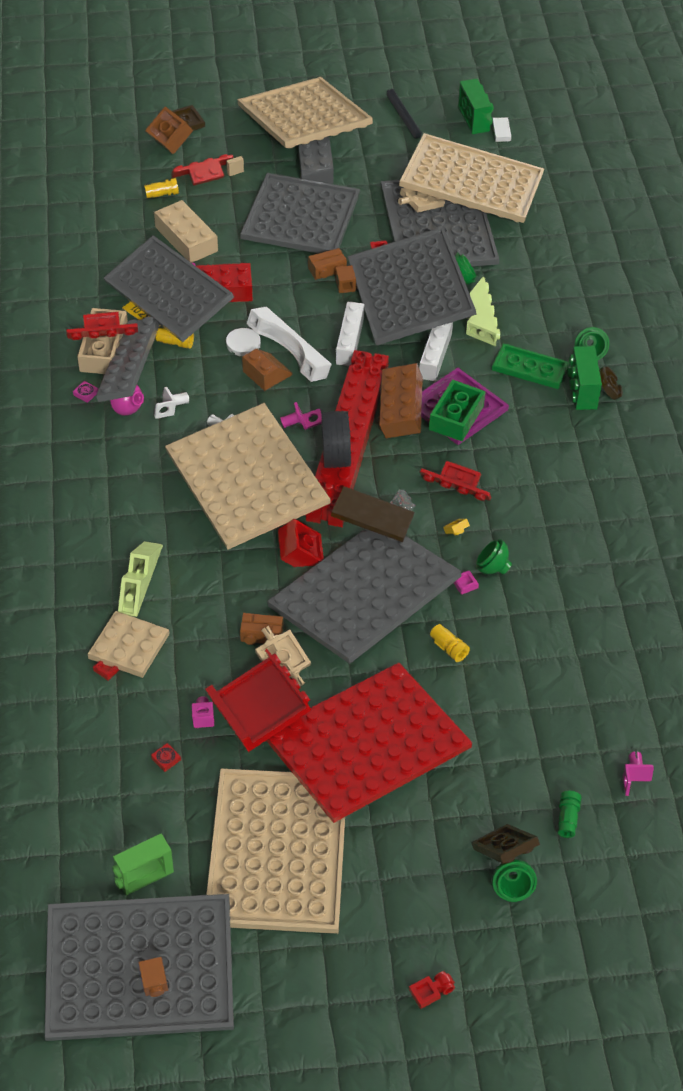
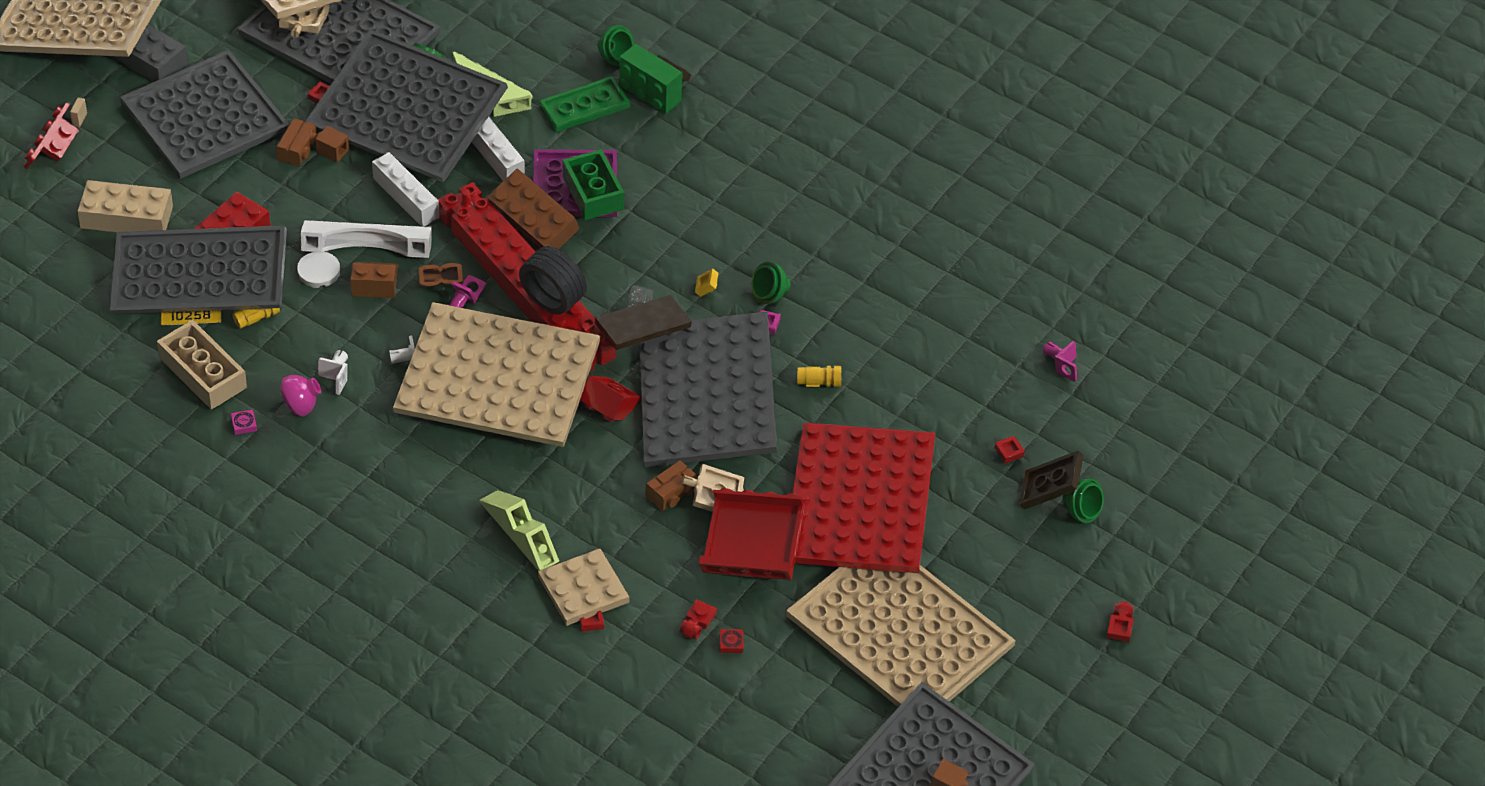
camera: 50 degrees left, 0 degrees up
red bracket [66,312,138,340] -> none
dark grey plate [96,316,160,402] -> none
bright green window [112,833,174,896] -> none
yellow axle [144,178,179,198] -> none
dark pink bracket [192,696,214,728] -> none
red bracket [420,461,491,501] -> none
green axle [558,791,582,838] -> none
none -> dark orange brick [417,263,463,288]
none -> red plate [680,599,717,640]
none -> red plate [994,436,1025,464]

